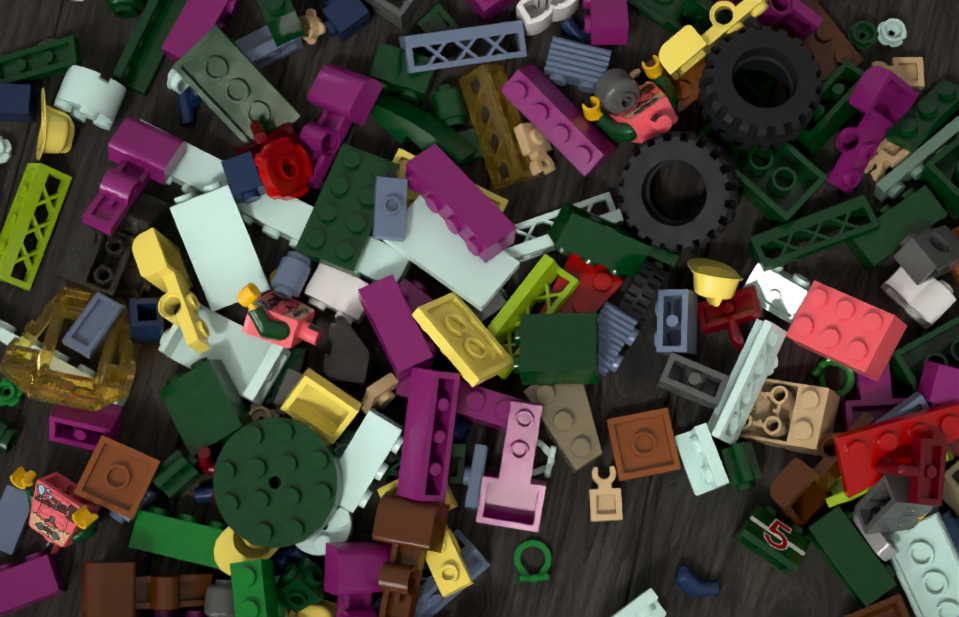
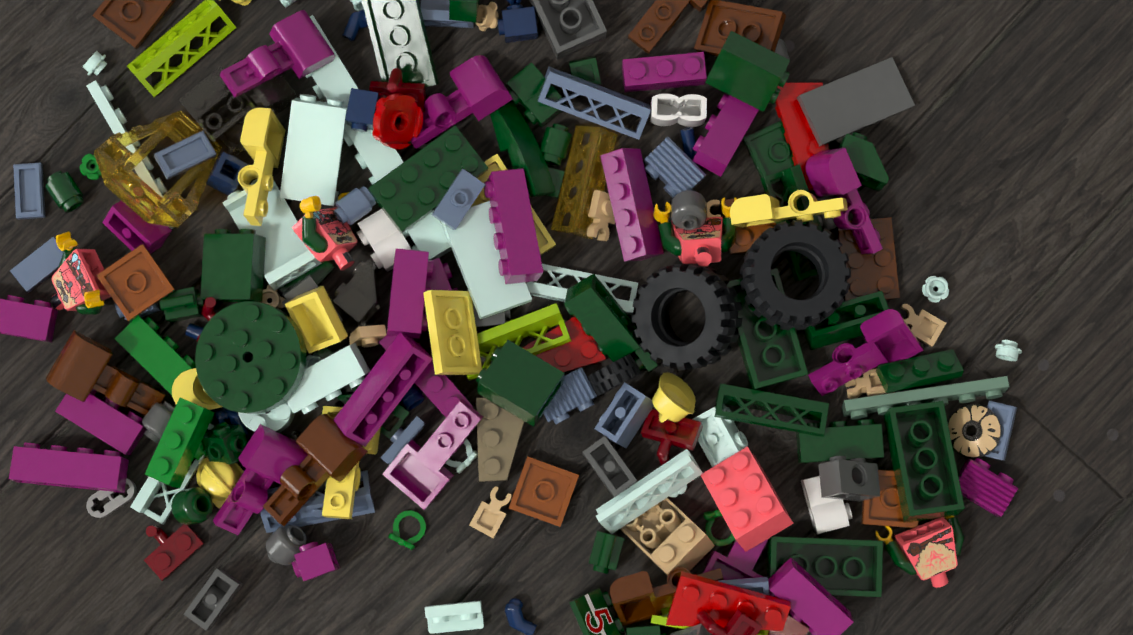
camera: 25 degrees right, 5 degrees up
light aqua bracket [674,423,729,496] -> none
dark green plate [848,21,878,50] -> none

